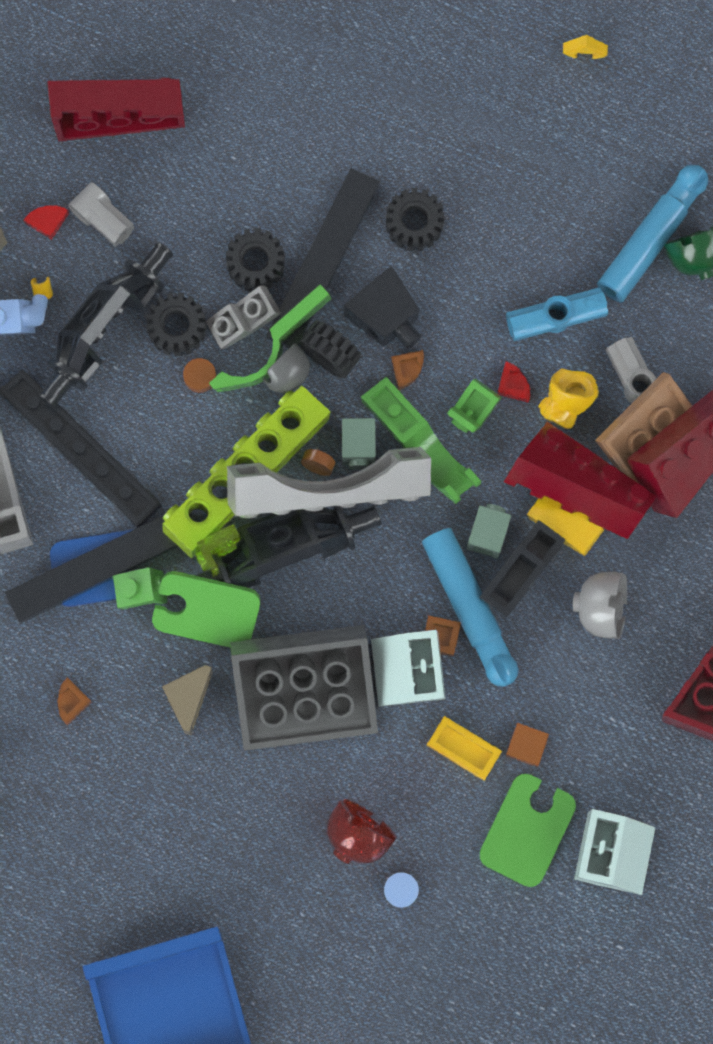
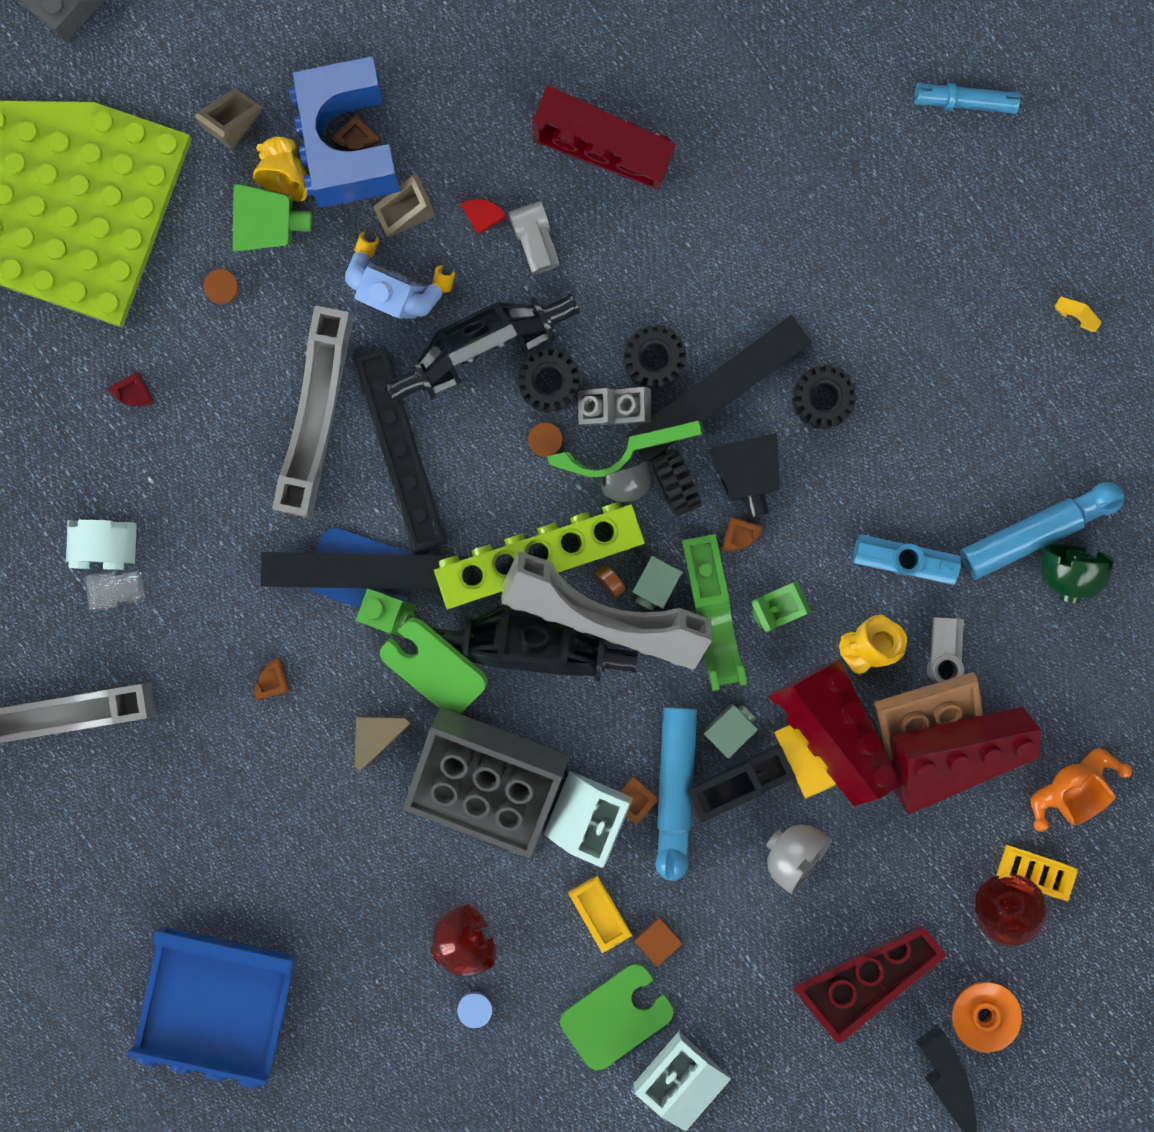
camera: 30 degrees right, 10 degrees up
clear neon green bracket [195,524,240,576] -> none
red tile [497,361,530,403] -> none

